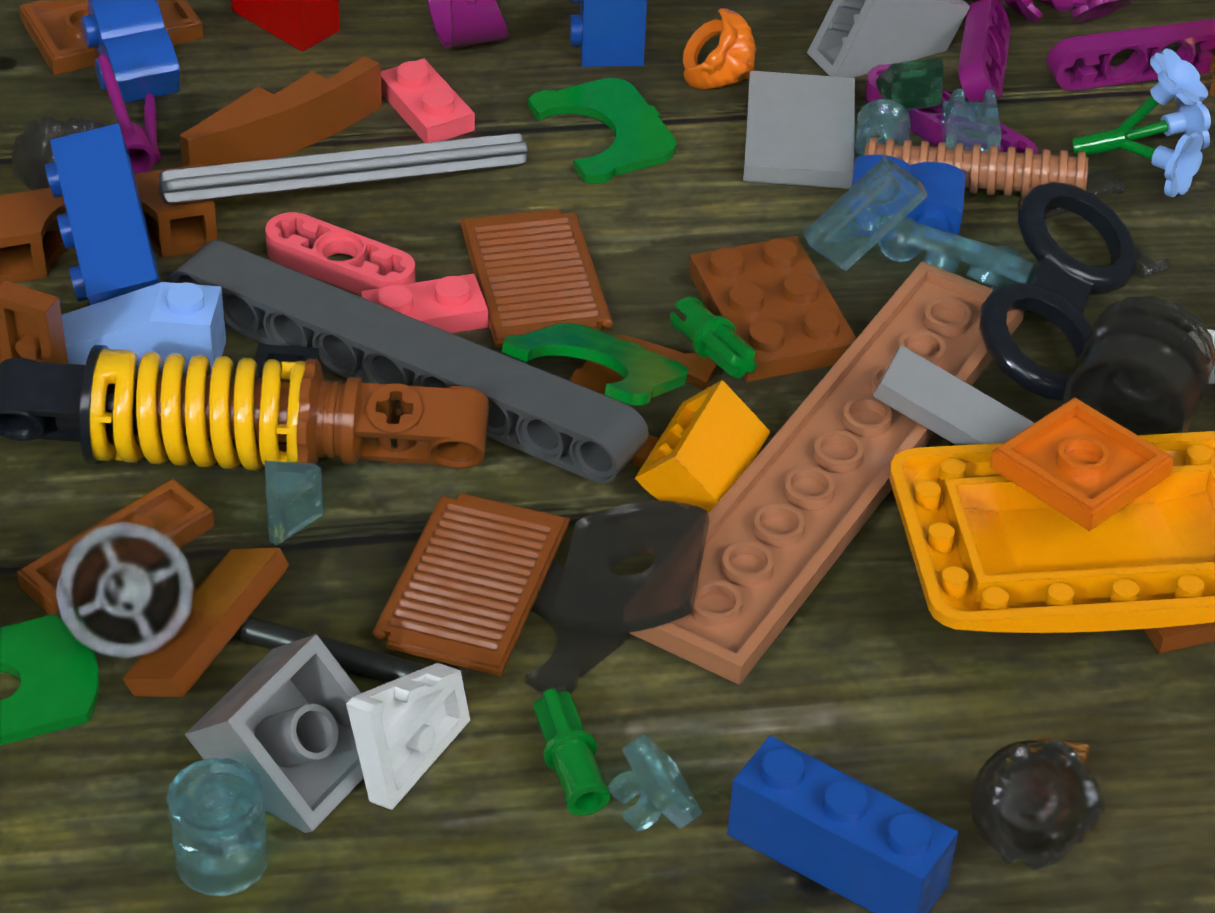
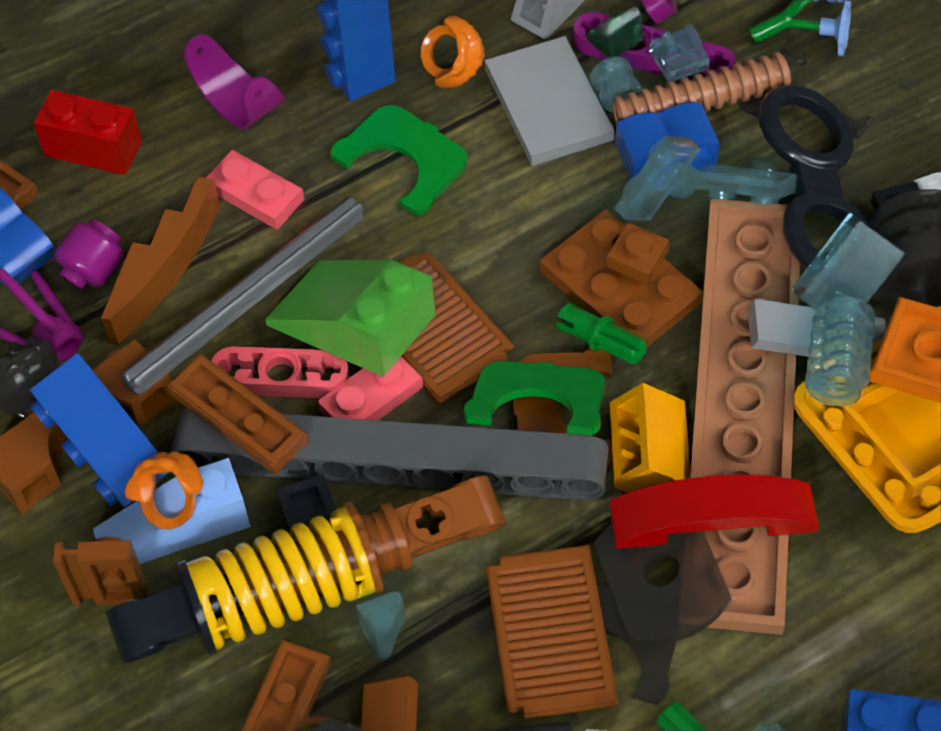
camera: 20 degrees left, 15 degrees up
none -> magenta head [54,219,124,290]
none -> orange piece [125,451,204,530]
none -> dark orange tile [167,354,309,475]
none -> bright green slope [265,260,435,377]
none -> dark orange plate [606,223,670,285]
none -> red slope [609,474,819,549]
none -> clear light blue panel [792,212,905,331]
none -> clear light blue piece [805,297,875,406]

